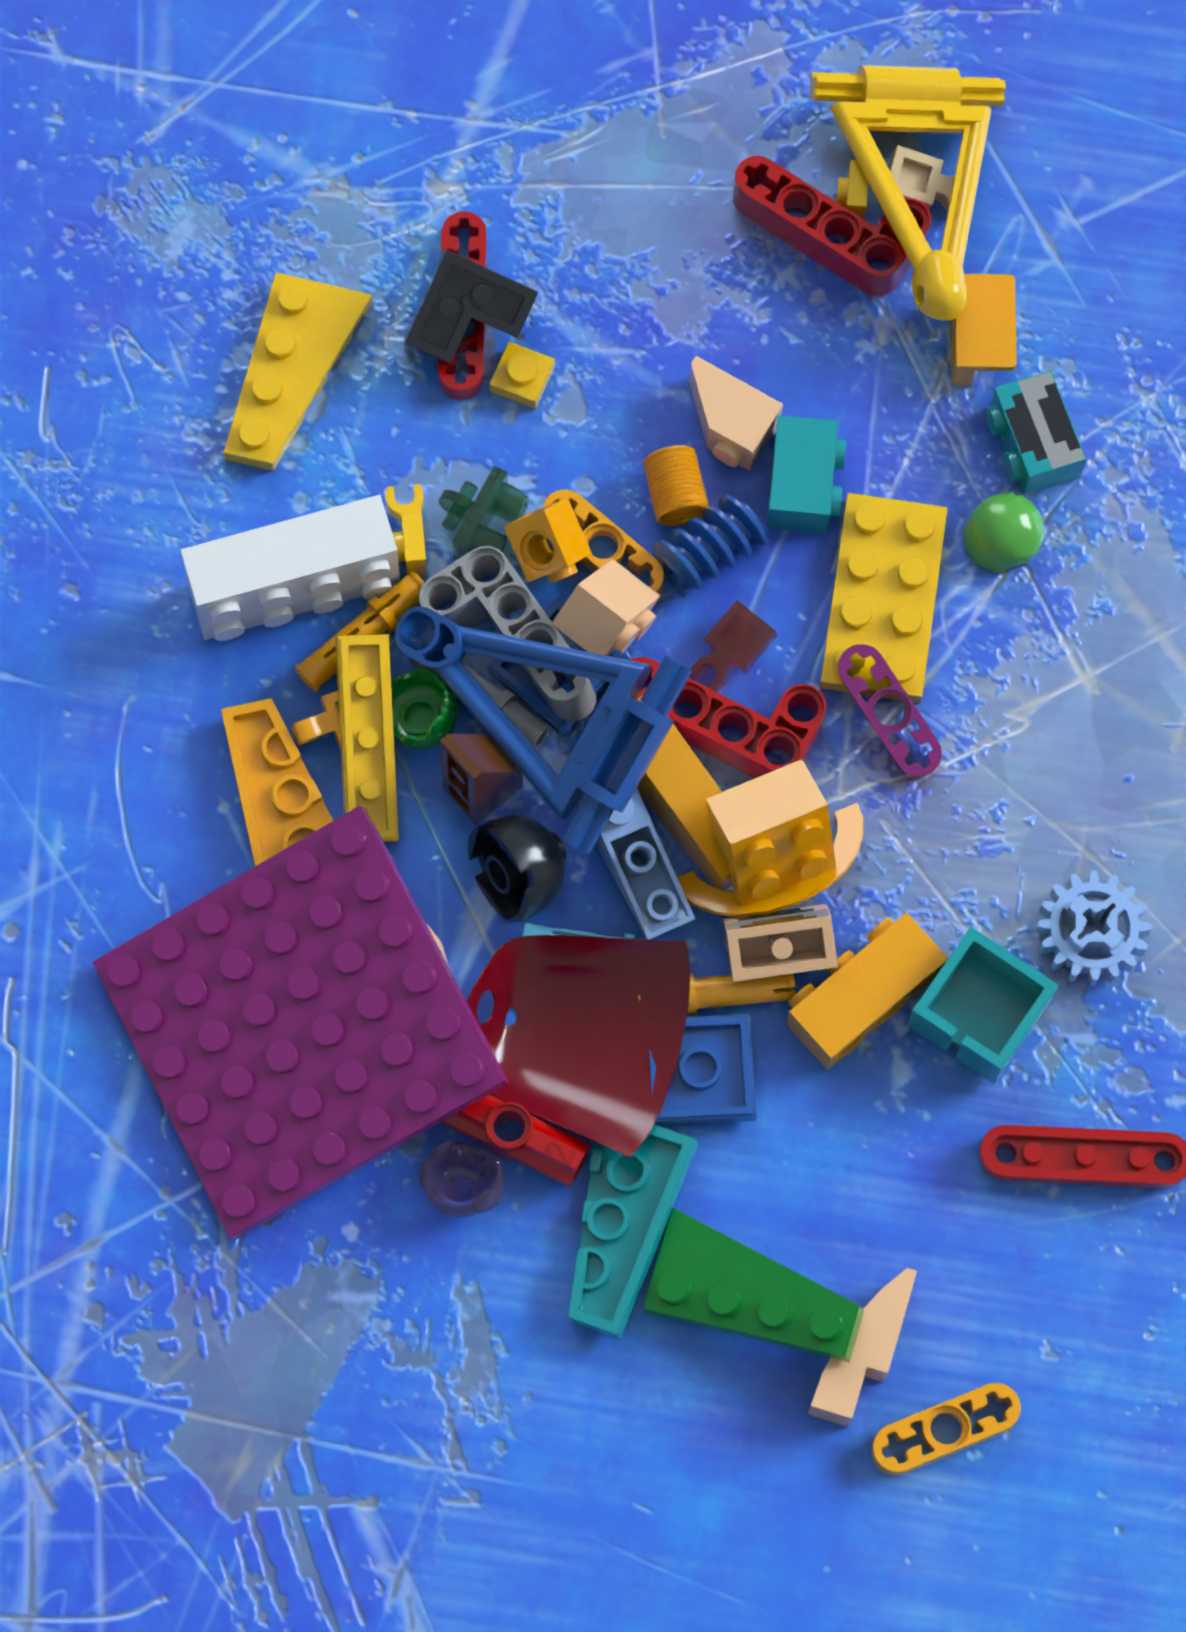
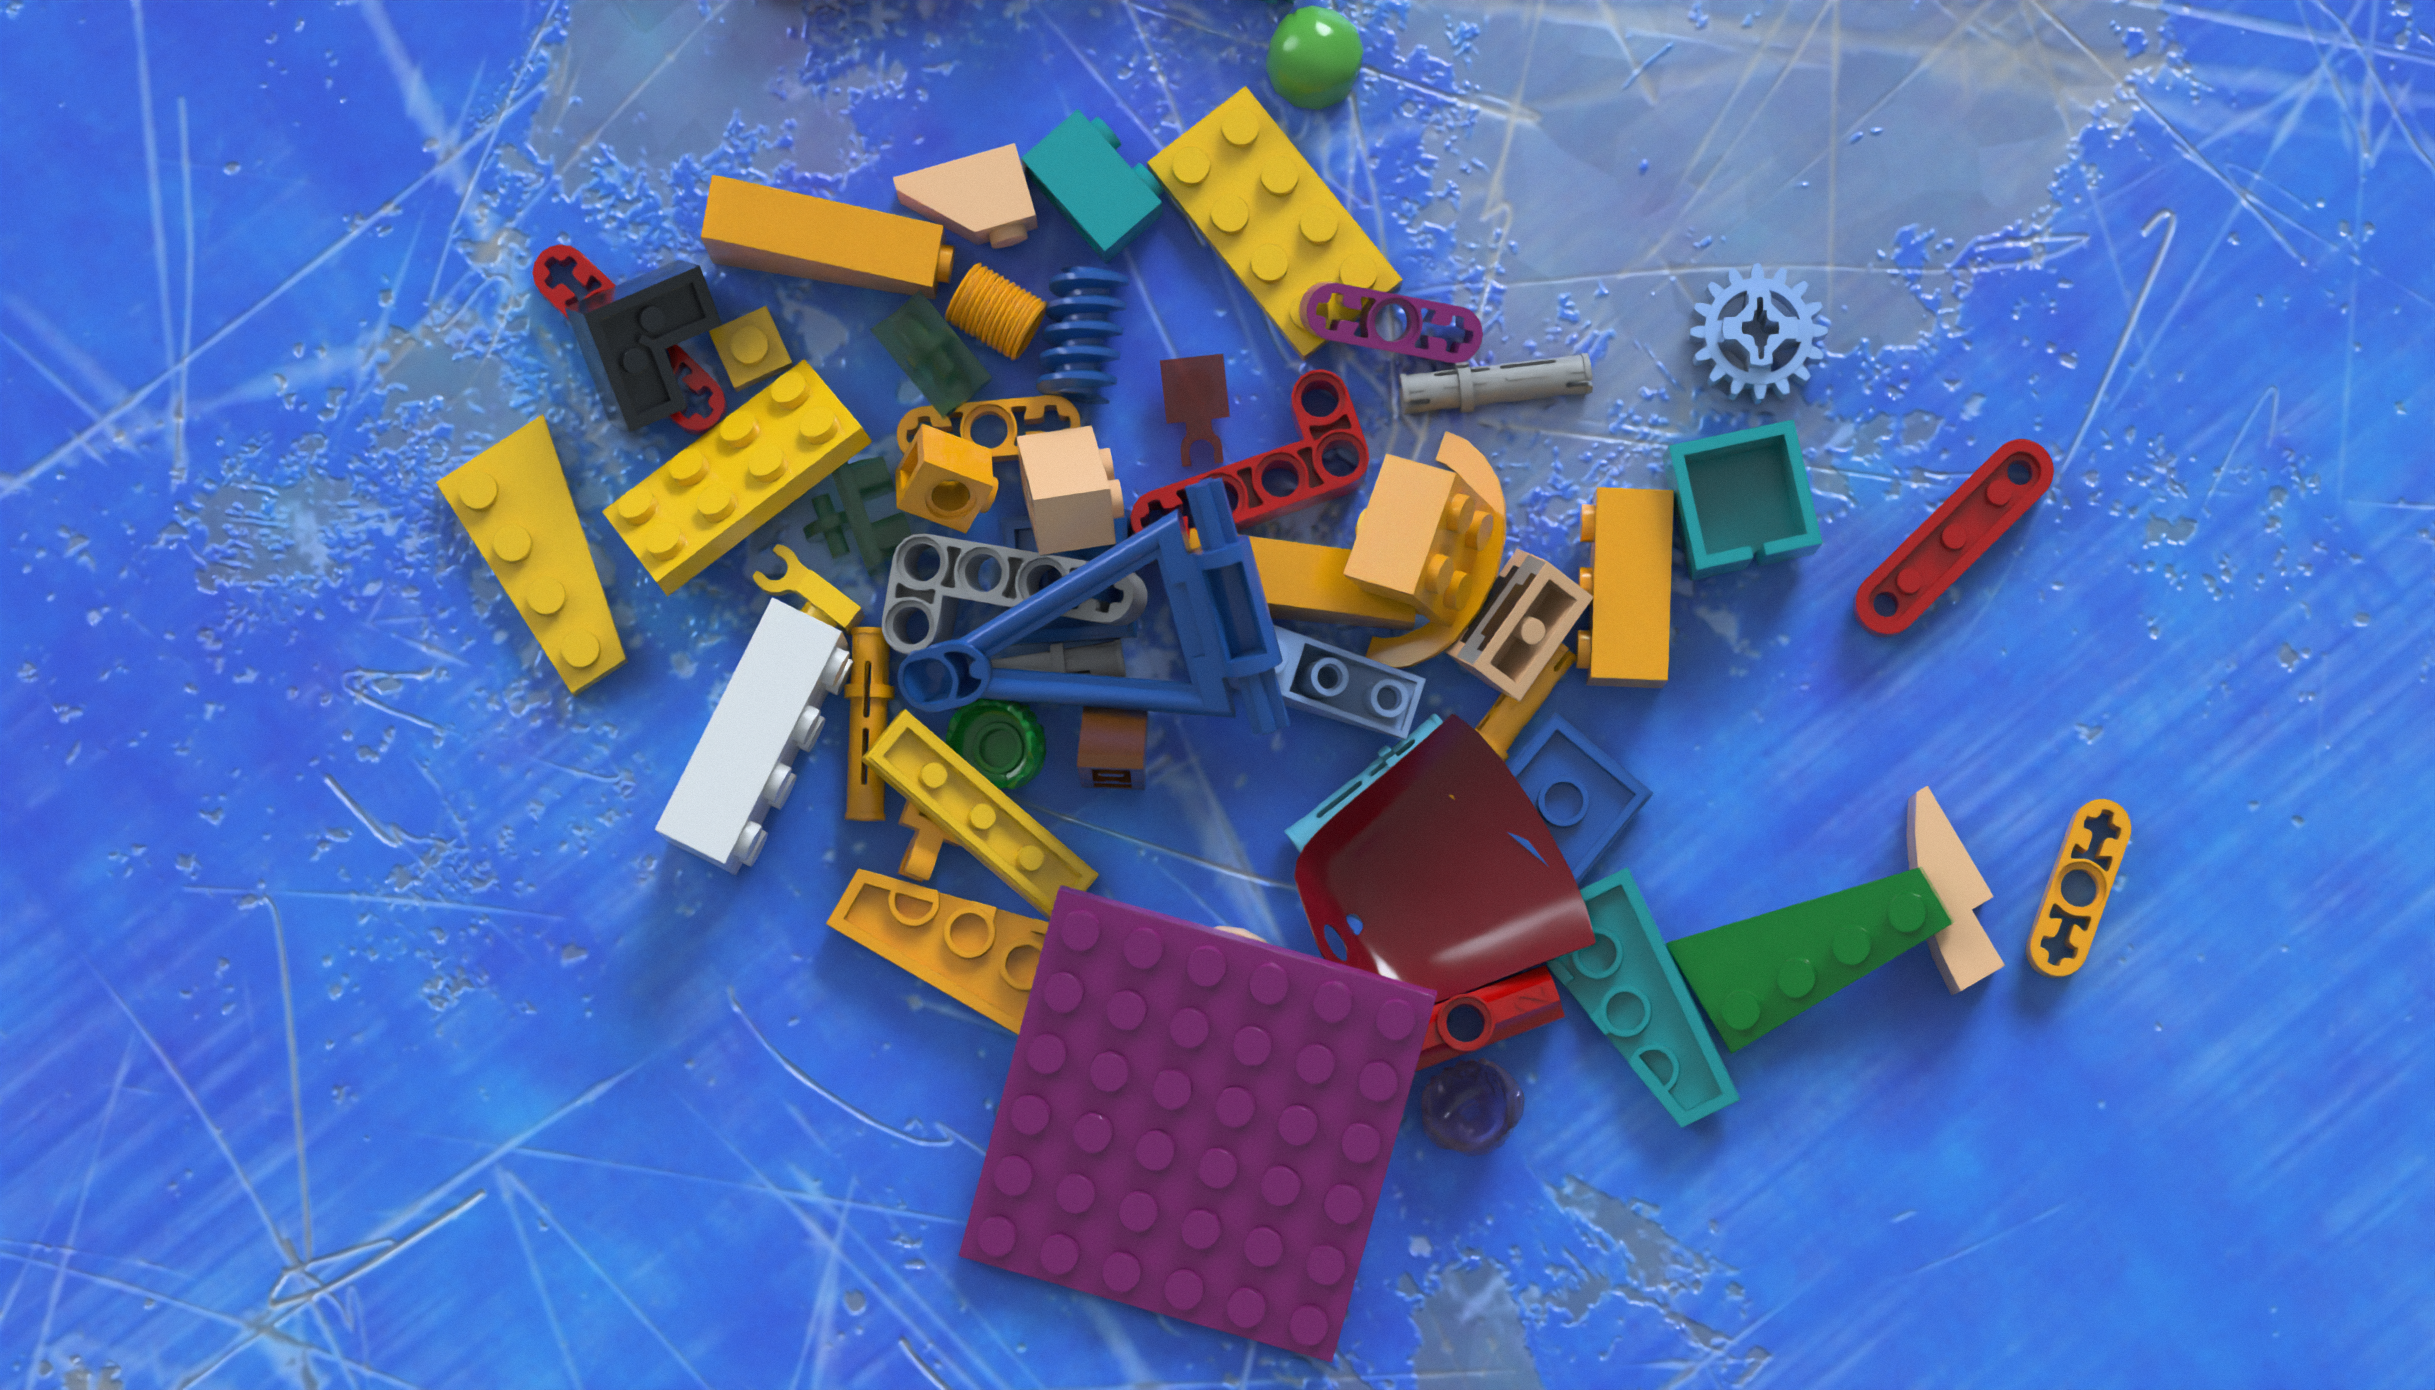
camera: 45 degrees left, 10 degrees up
black cylinder [468,815,566,922] -> none
none -> yellow plate [602,359,872,597]
none -> light orange slope [701,175,955,300]
none -> clear green hips [871,290,993,420]
none -> light grey pin [1398,353,1593,415]

